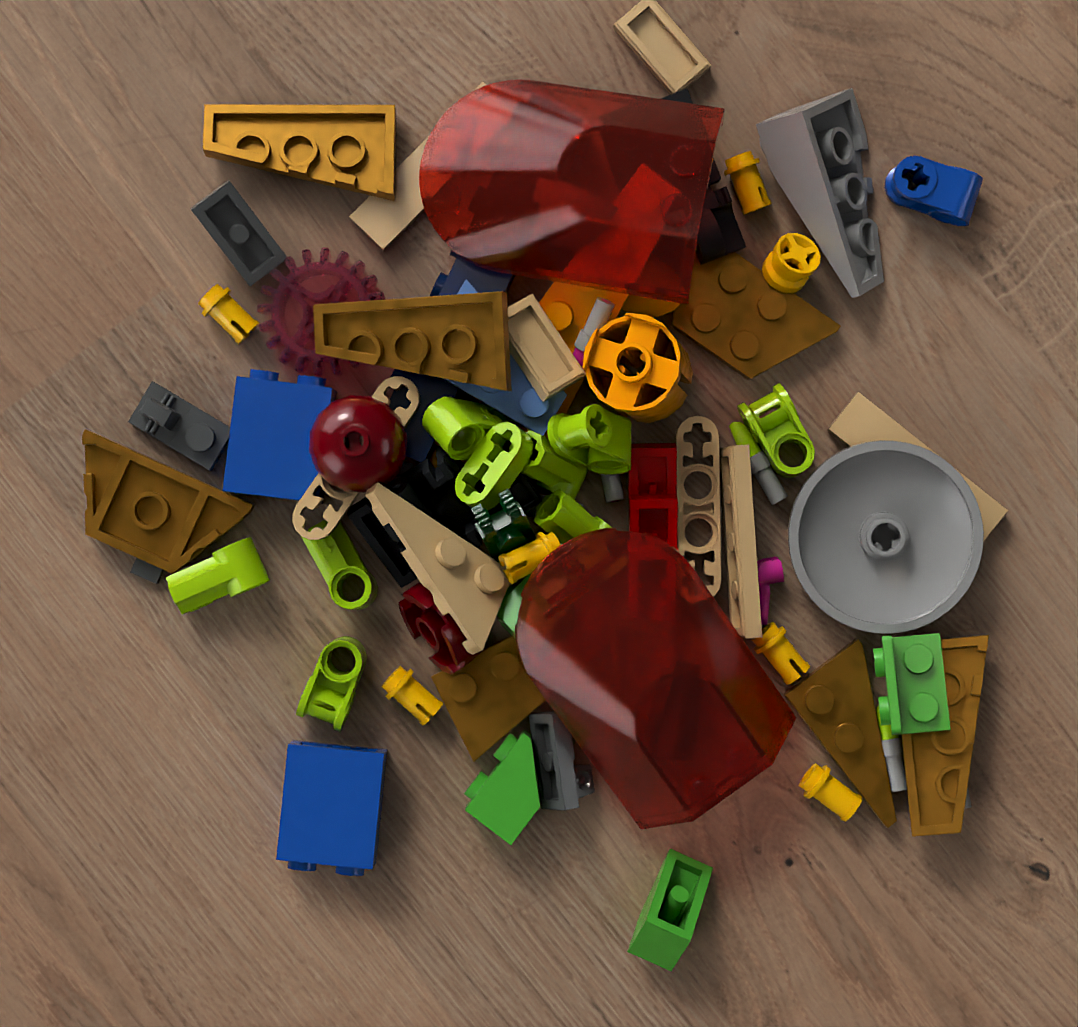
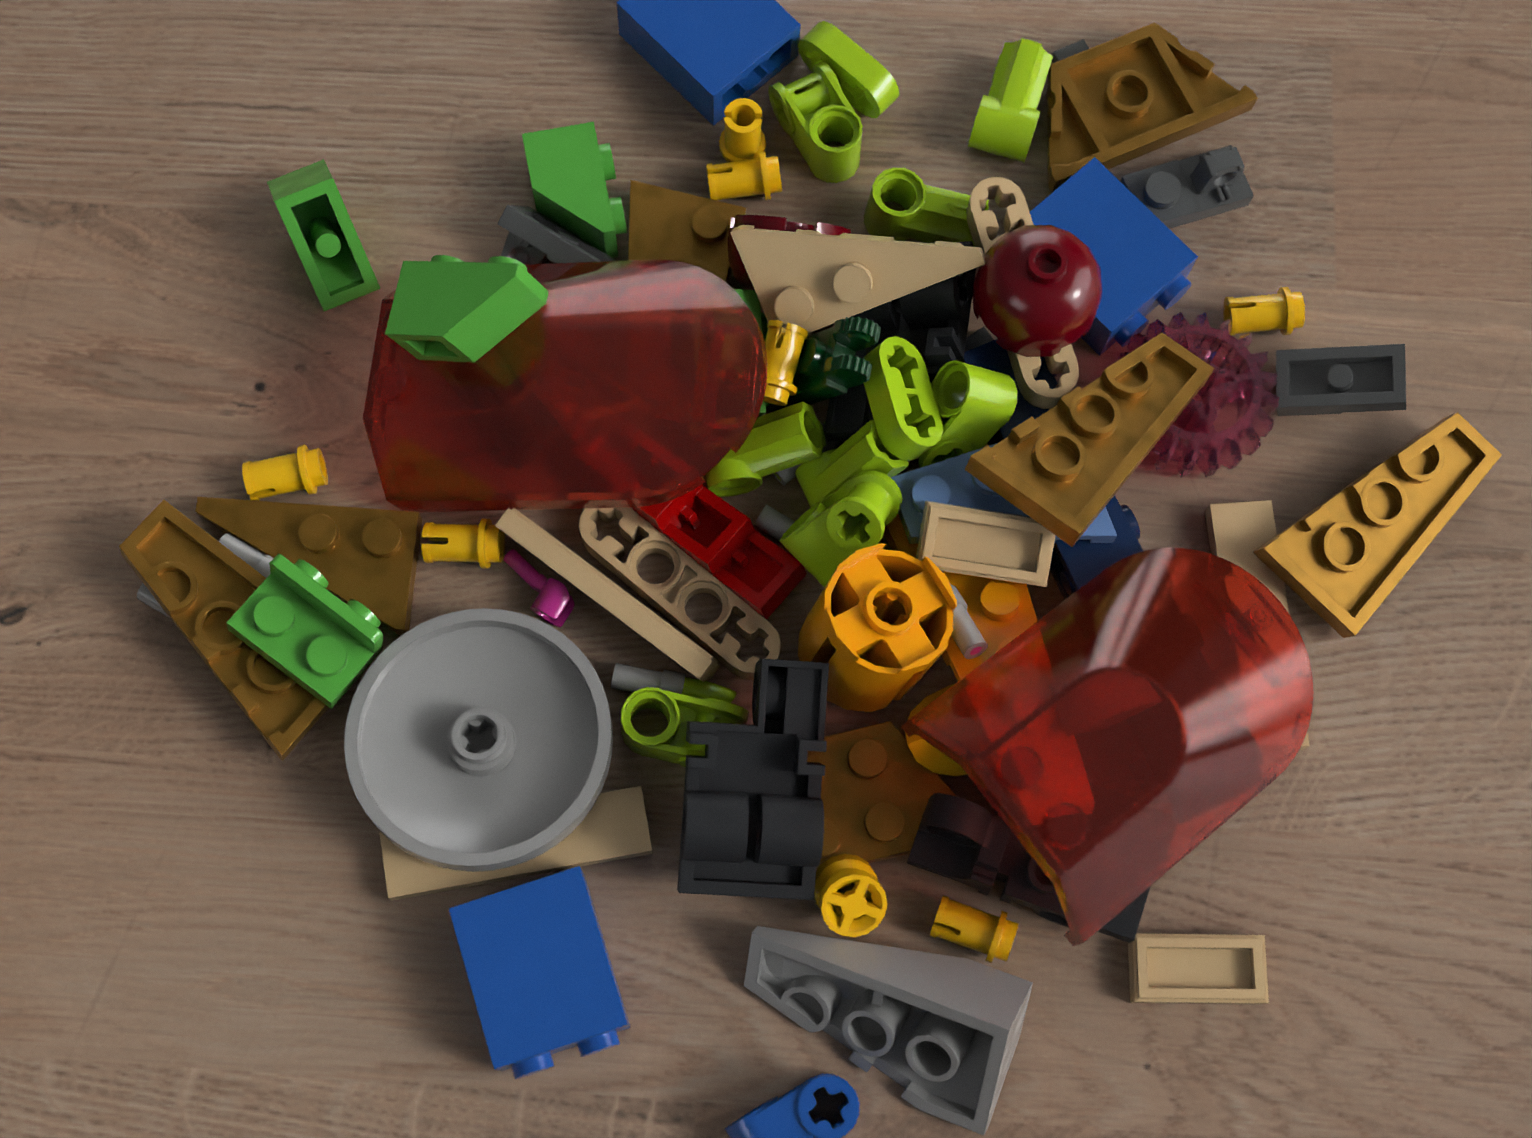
camera: 120 degrees right, 15 degrees down
none -> bright green slope [385,255,549,362]
none -> blue brick [448,866,631,1079]
none -> black plate [677,659,829,900]
none -> yellow pin [719,98,766,162]
none -> lime beam [797,21,899,119]

